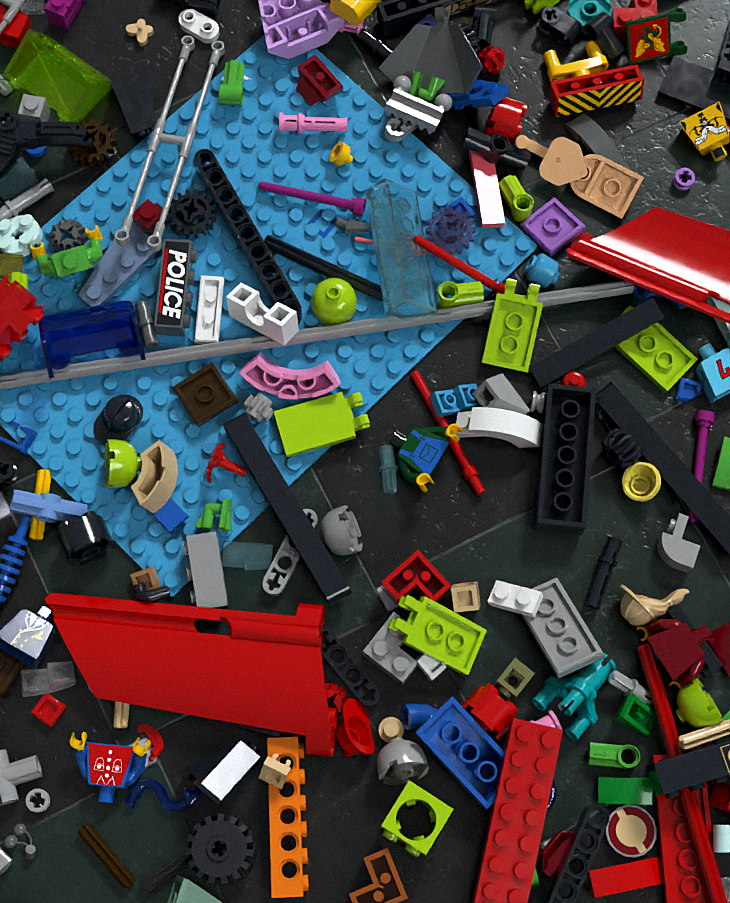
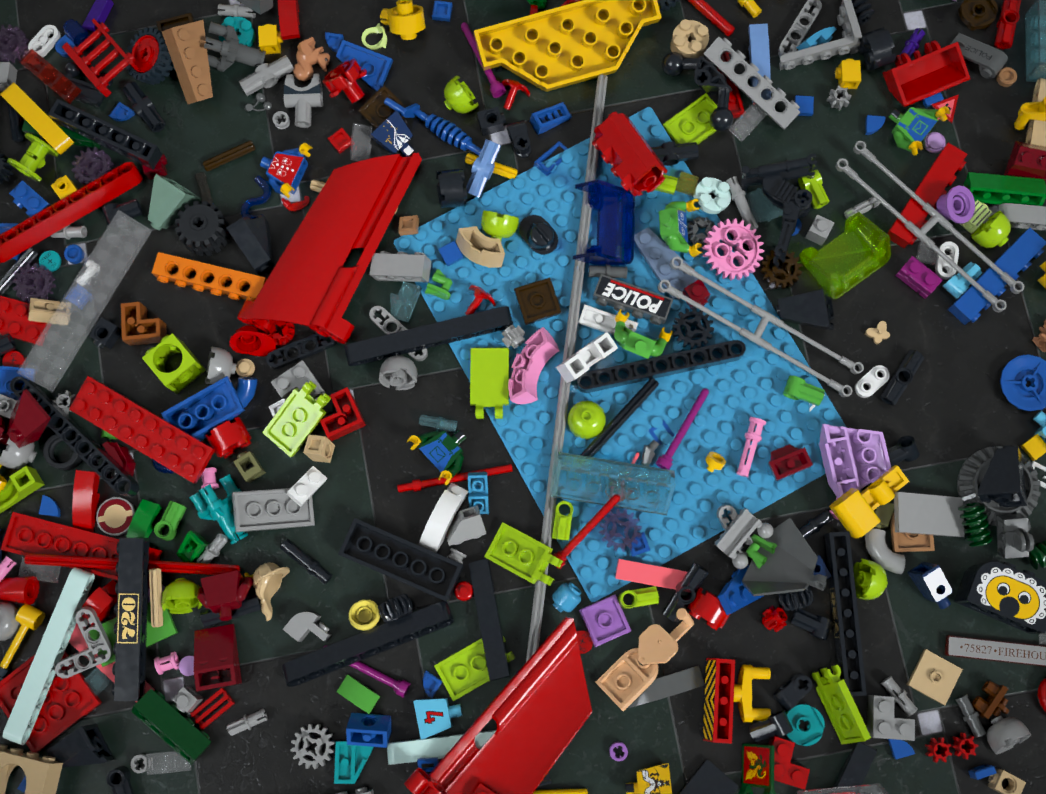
camera: 115 degrees right, 5 degrees up
black arm [133,582,170,602] -> none
tan tile [259,753,291,790] -> none
none -> bright green torso [614,309,673,359]
none -> bright pink gear [702,219,764,281]

